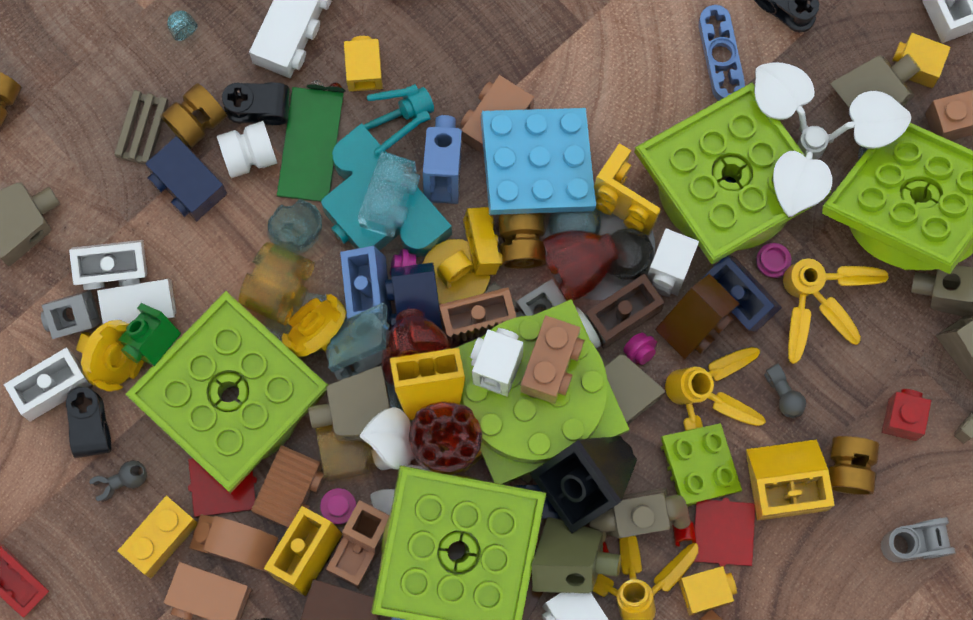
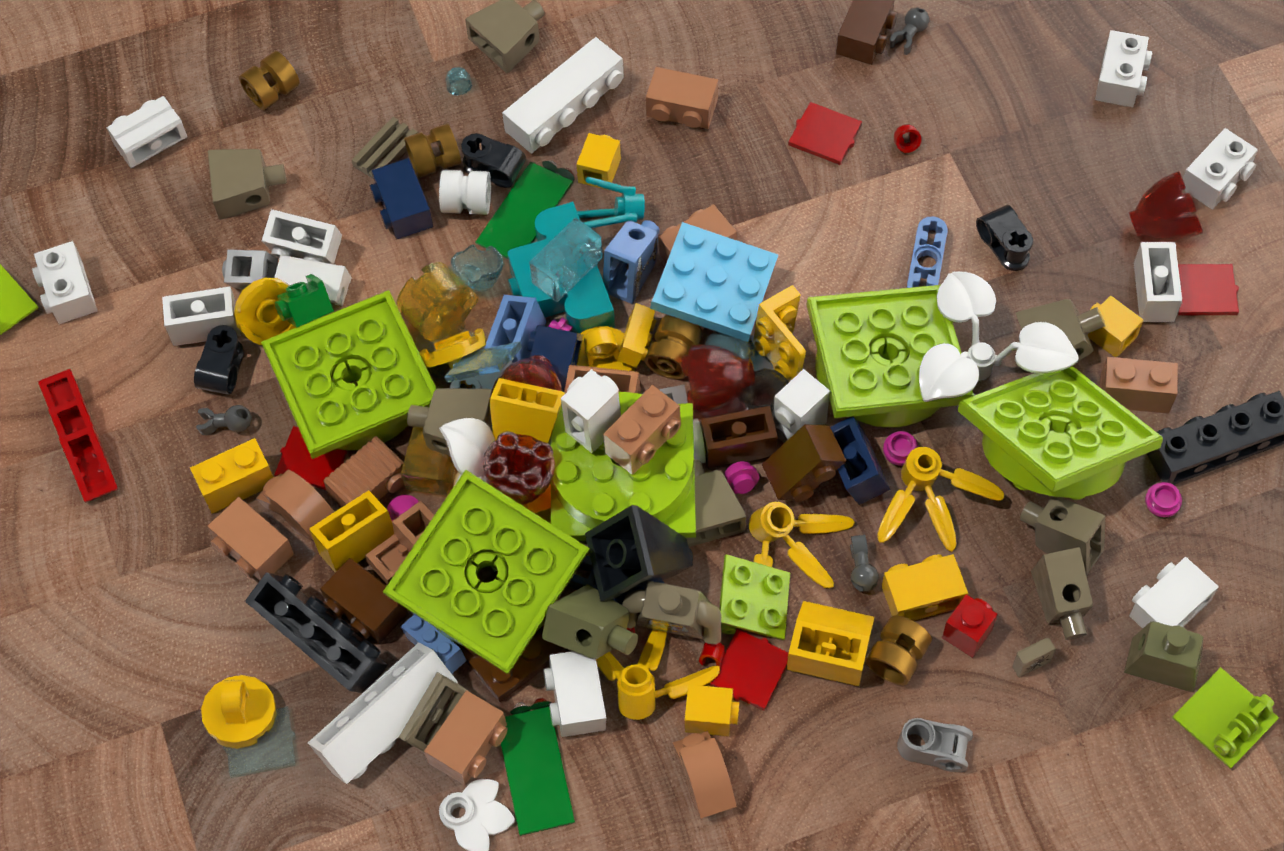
camera: 25 degrees right, 15 degrees down
none -> yellow brick [882,554,968,621]

